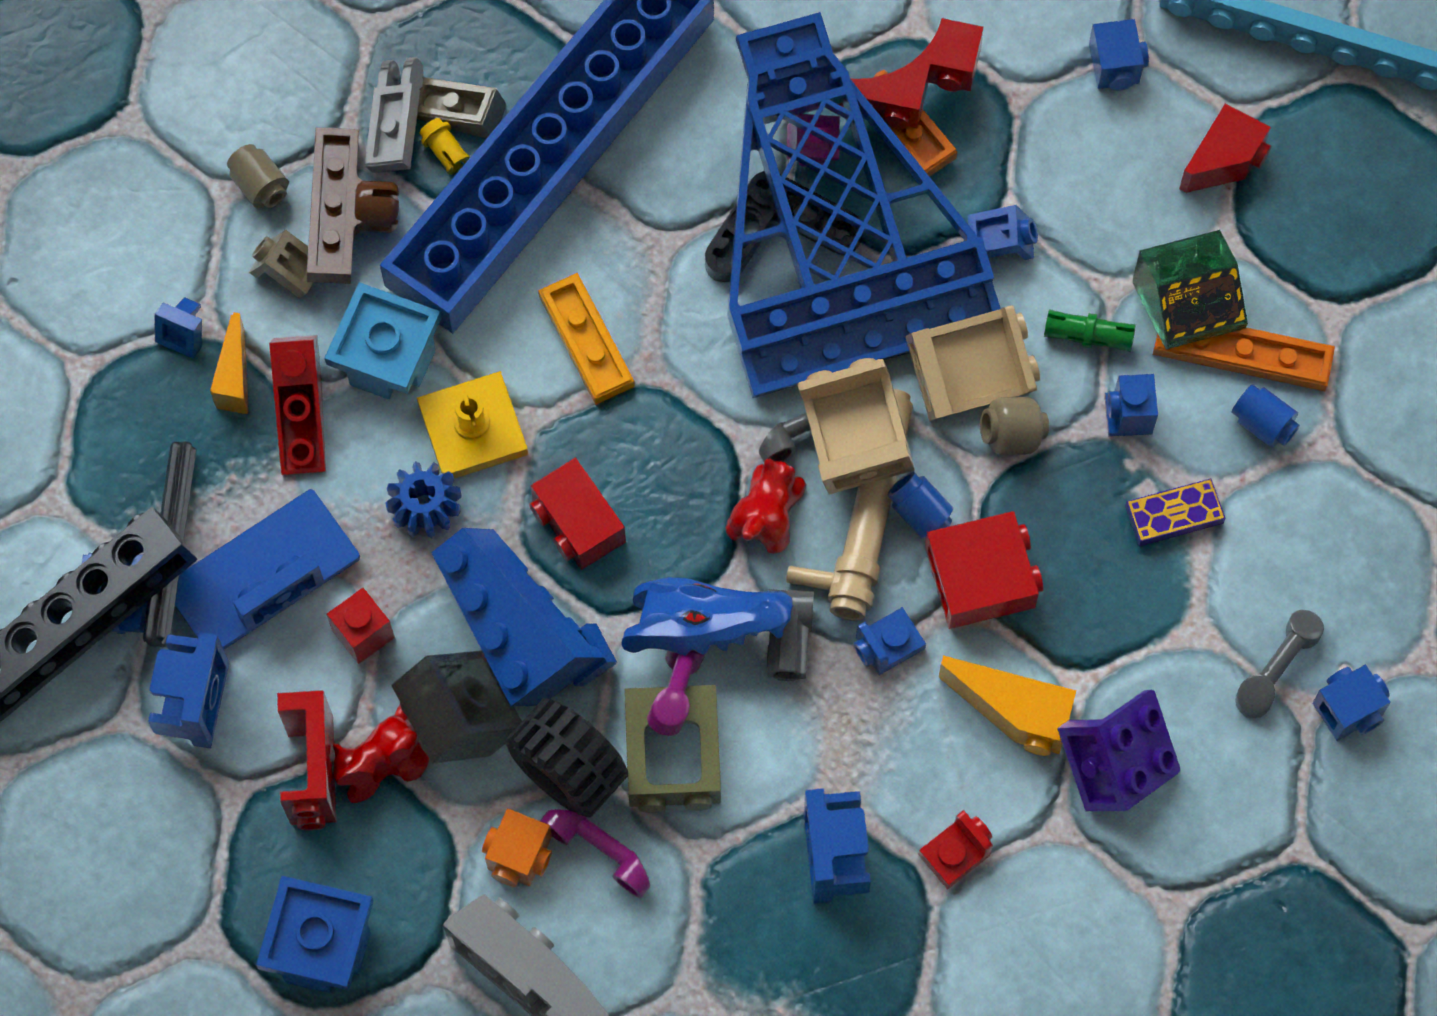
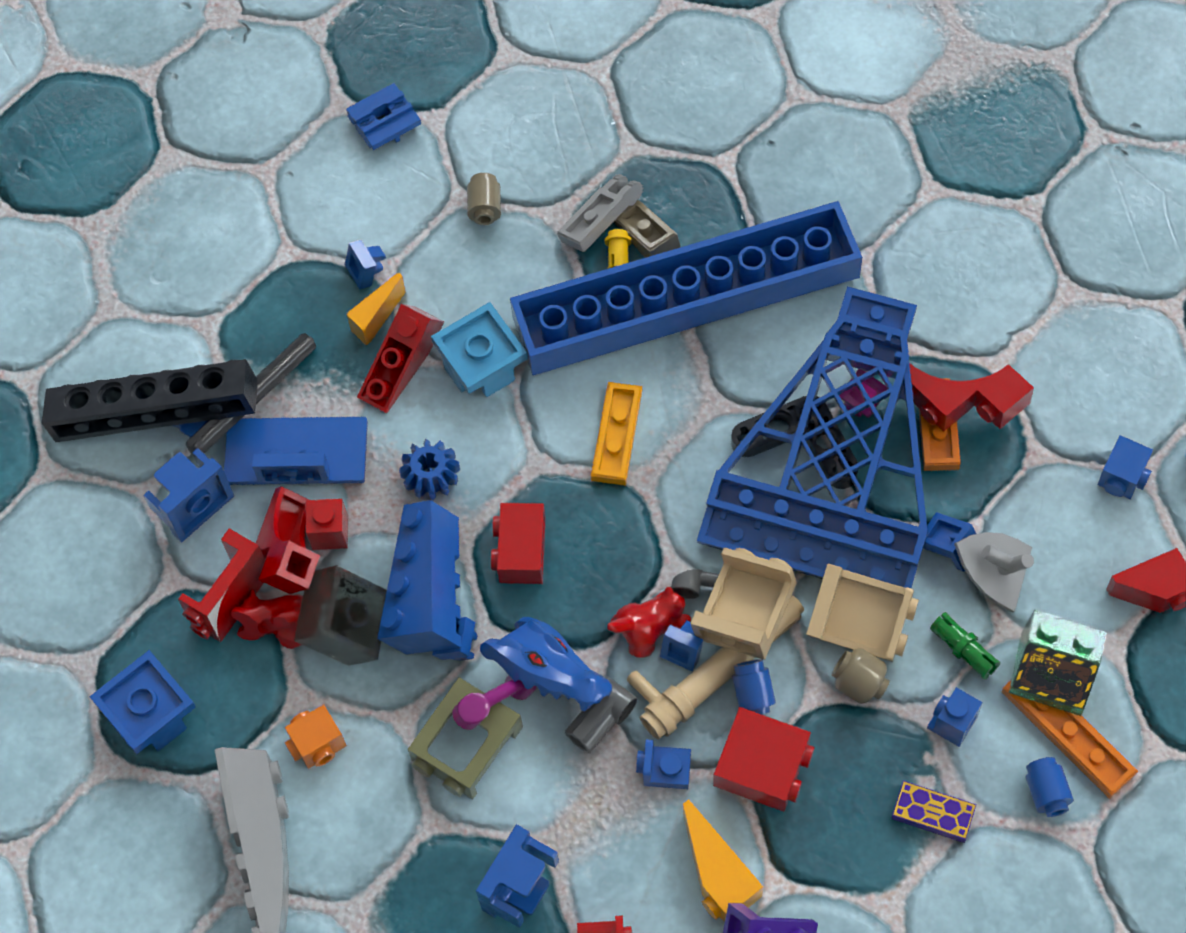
camera: 40 degrees right, 5 degrees down
dark tan bracket [249,230,314,298] -> none
plate [307,127,399,284] -> none
yellow tile [417,371,529,479] -> none
black tyre [505,698,629,818] -> none
magenta bar [540,809,650,898] -> none
none -> red arch [256,486,320,594]
none -> blue piece [346,83,421,150]
none -> blue tile [659,620,704,672]
none -> light grey shield [954,532,1034,612]

